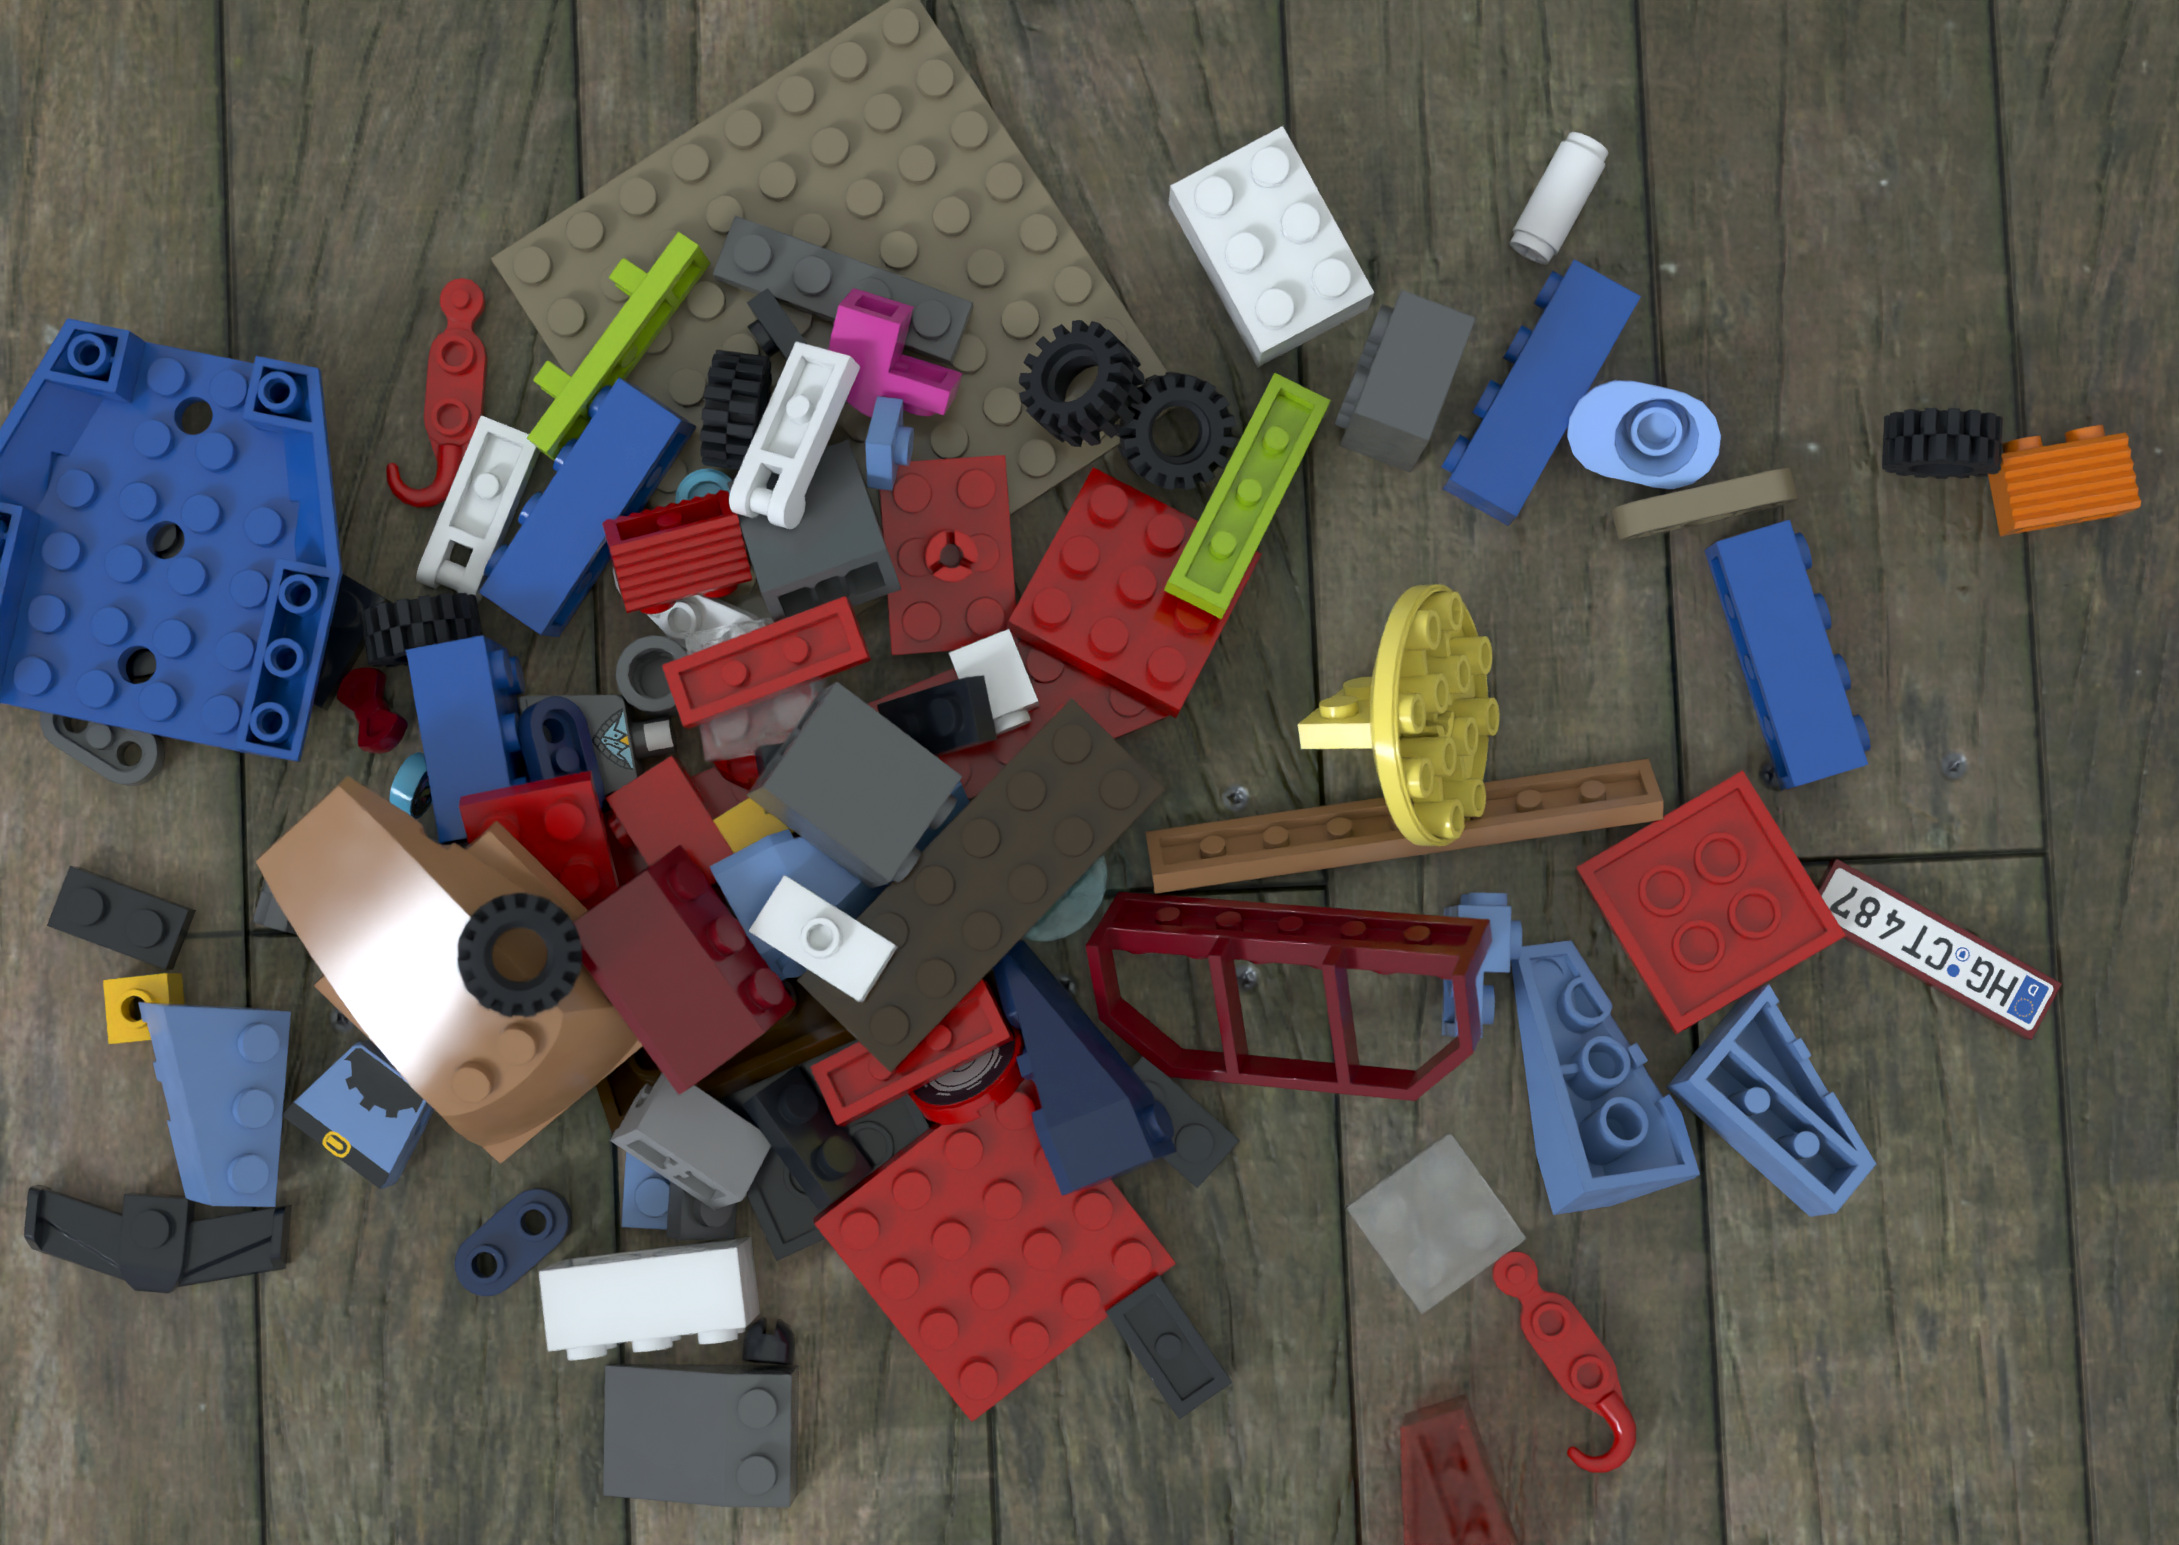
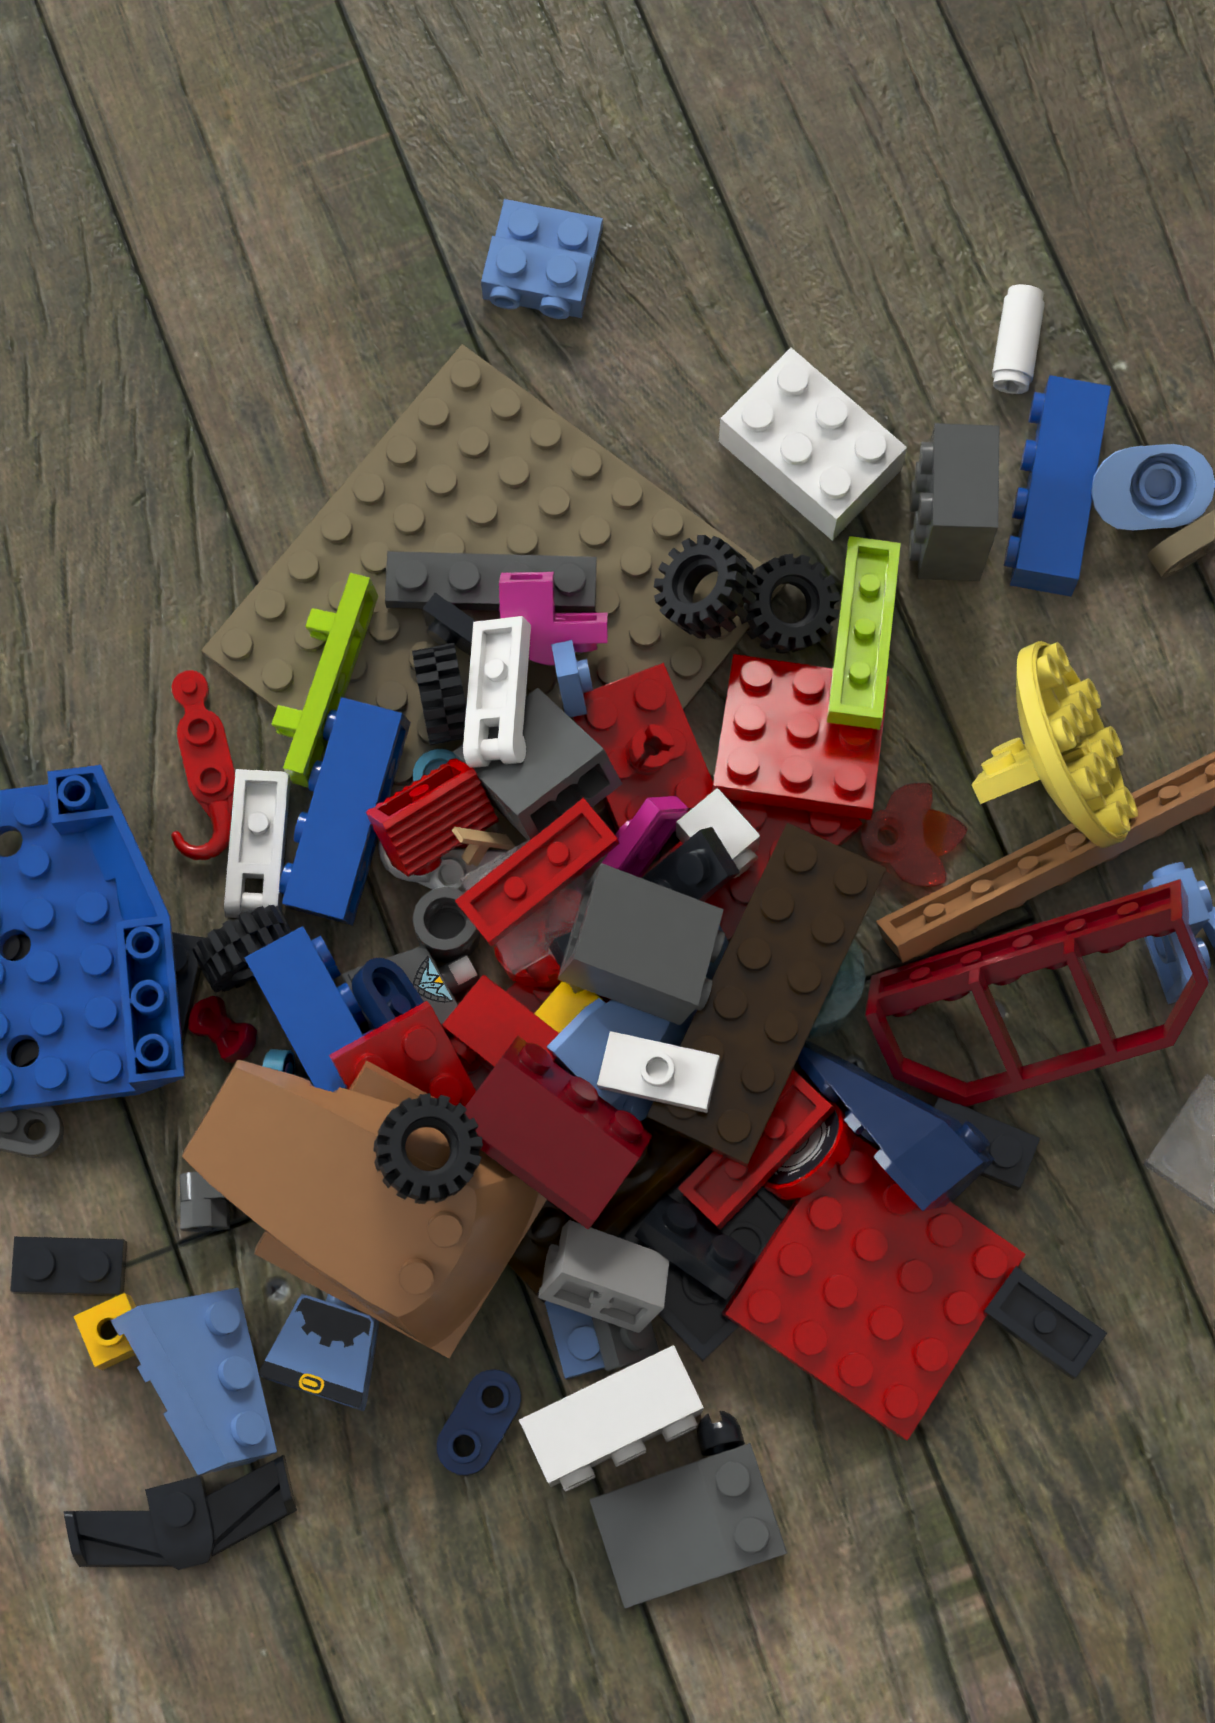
camera: 20 degrees left, 10 degrees down
none -> tan piece [452,827,515,866]
none -> dark pink plate [602,796,689,878]
none -> clear red plate [861,783,967,887]

